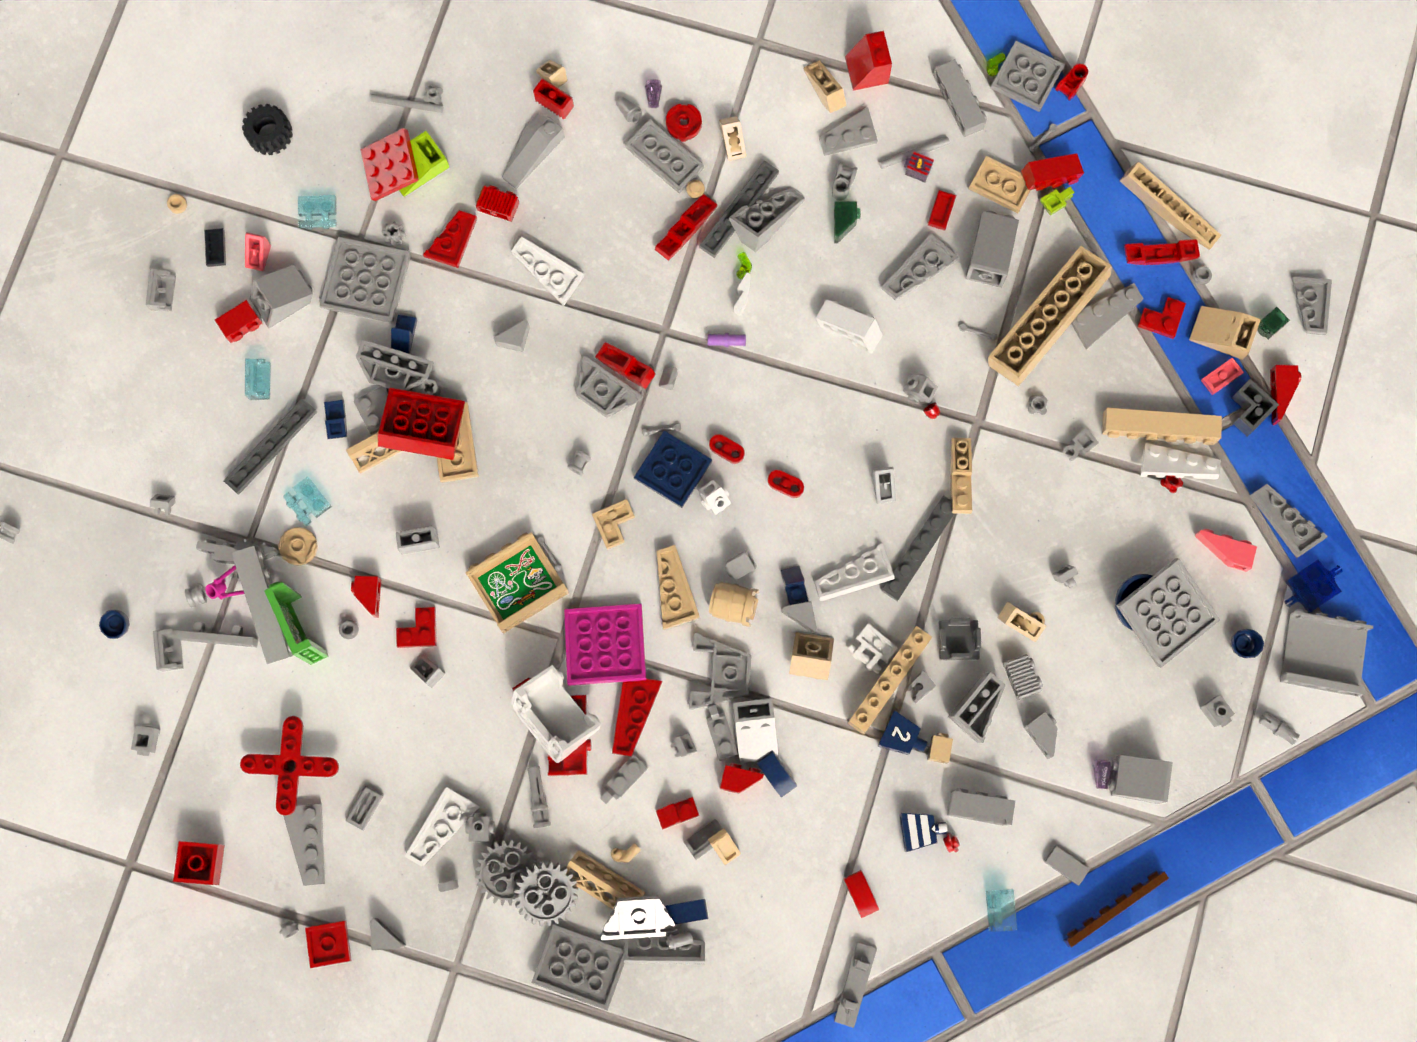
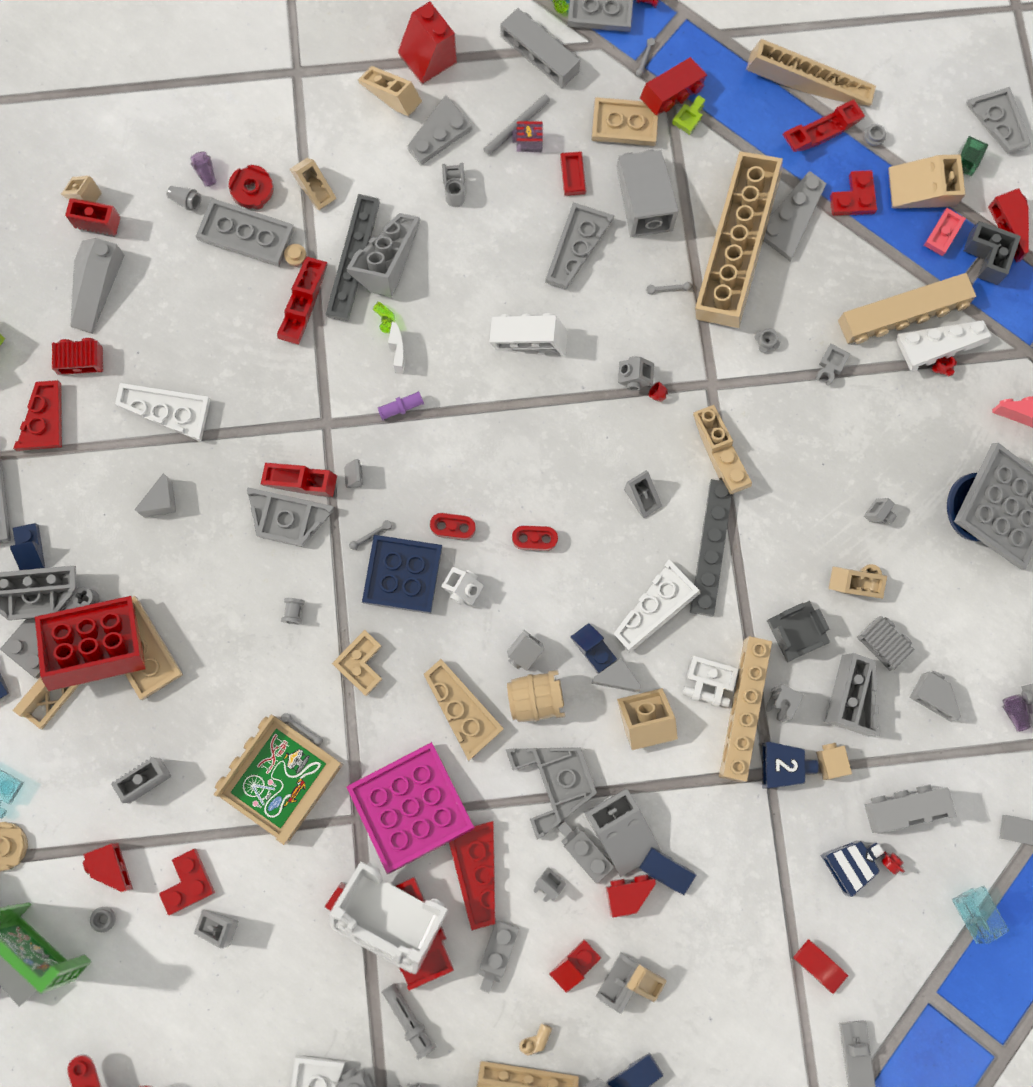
camera: 30 degrees left, 0 degrees up
clear green slope [834,201,861,243] -> none

